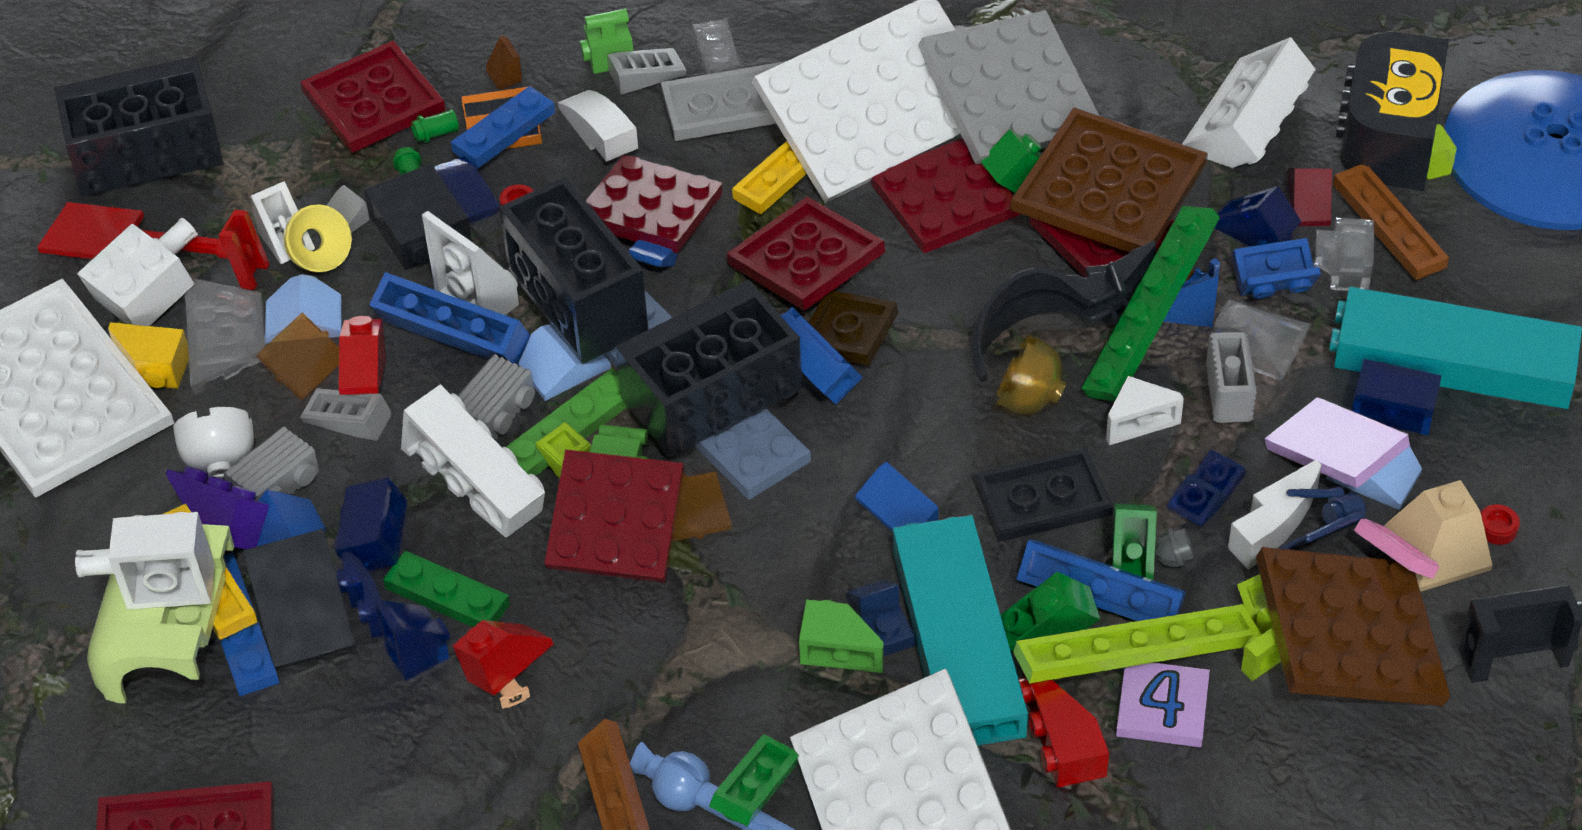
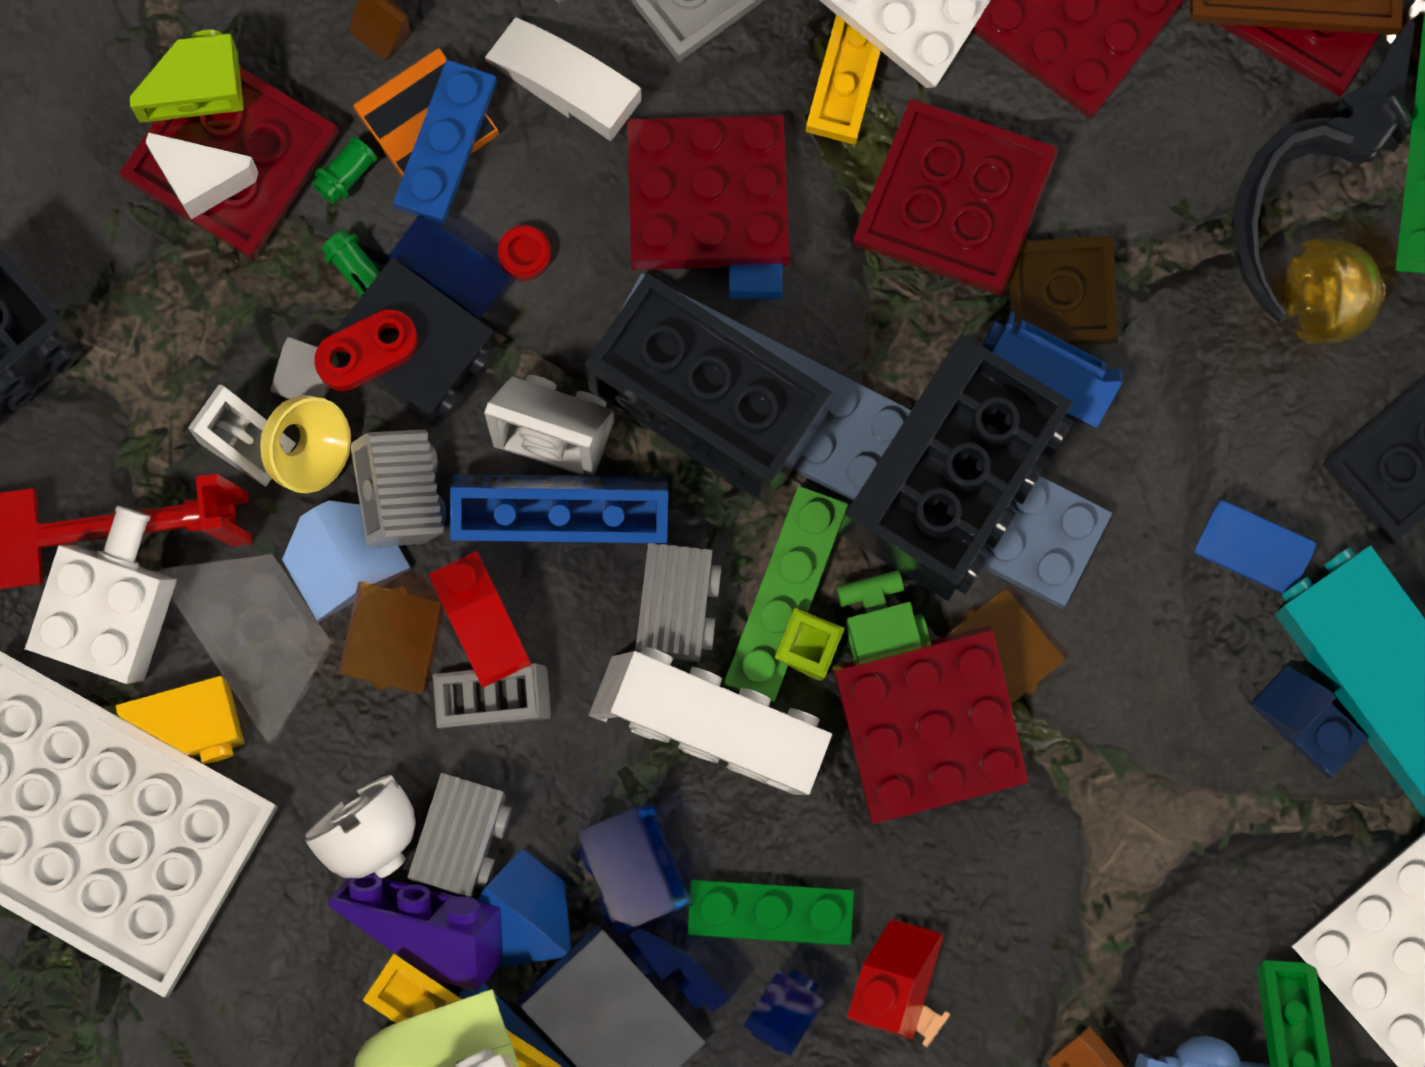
camera: 30 degrees left, 30 degrees up
light blue slope [519,324,611,401] -> none
bright green slope [799,600,884,673] -> none
none -> lime slope [130,30,244,123]
none -> white slope [146,133,259,219]
none -> red plate [314,310,418,391]
none -> light grey brick [350,430,446,548]

